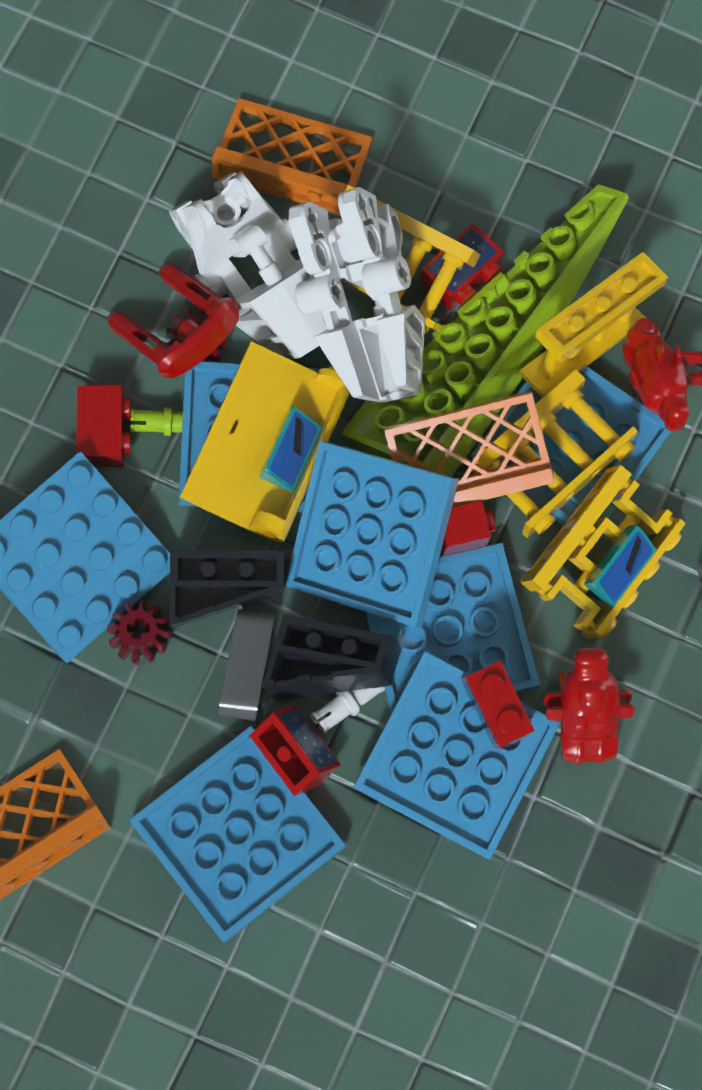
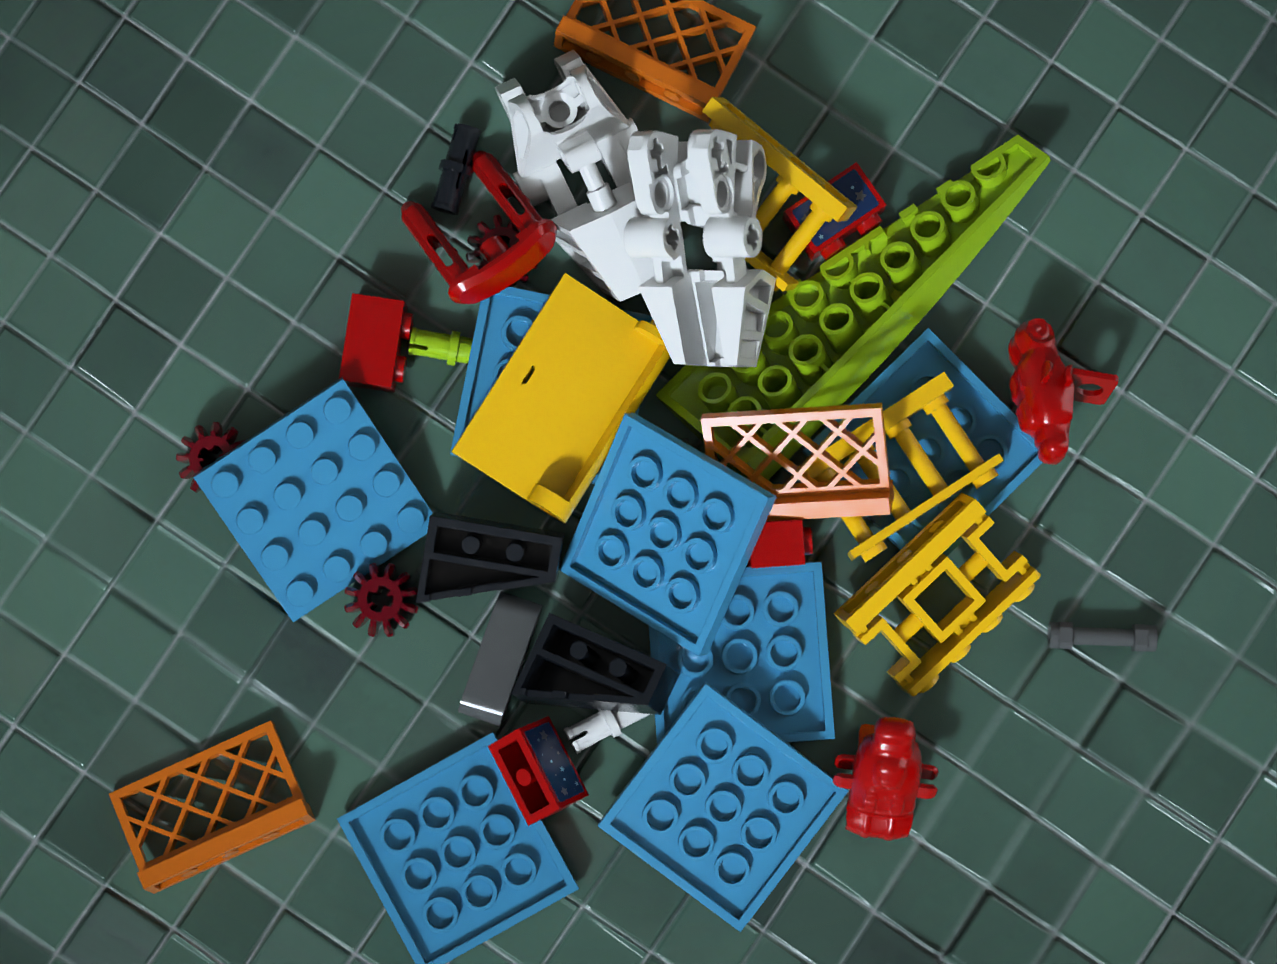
camera: 15 degrees right, 10 degrees up
slope [259,406,322,493] -> none
red brick [461,660,535,749] -> none
yellow fence [519,252,669,398] -> none
slope [584,525,657,608] -> none
none -> black pin [431,123,482,215]

